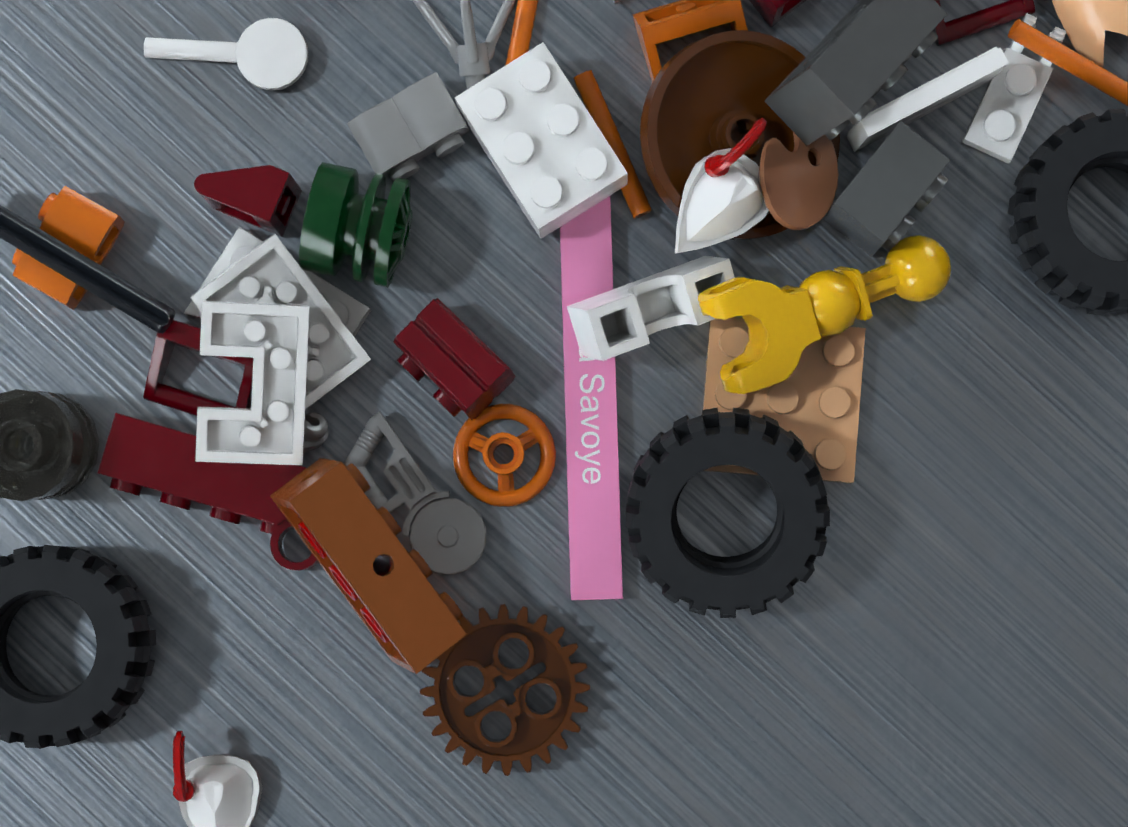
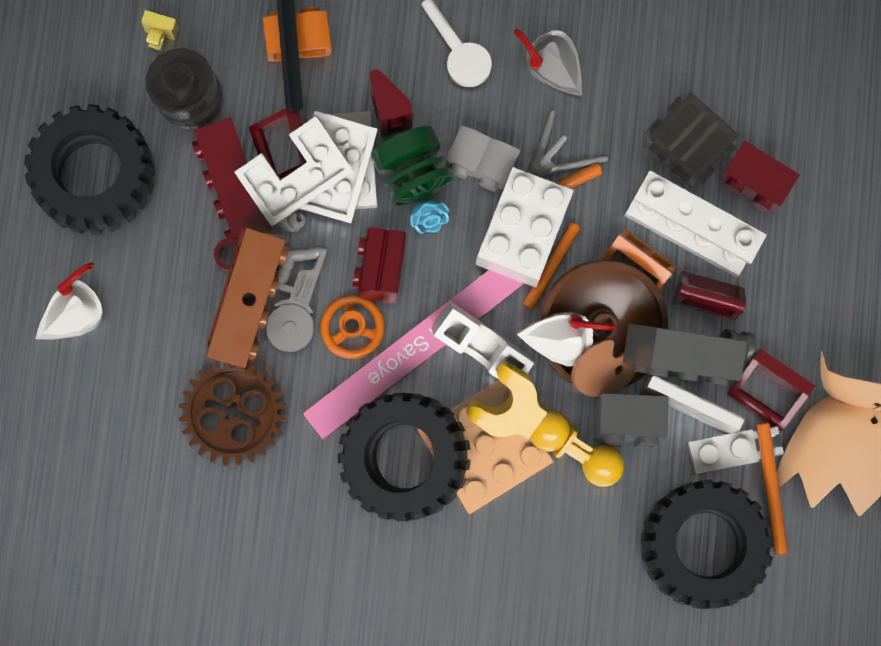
camera: 40 degrees right, 5 degrees down
none -> medium azure plate [410,198,450,234]

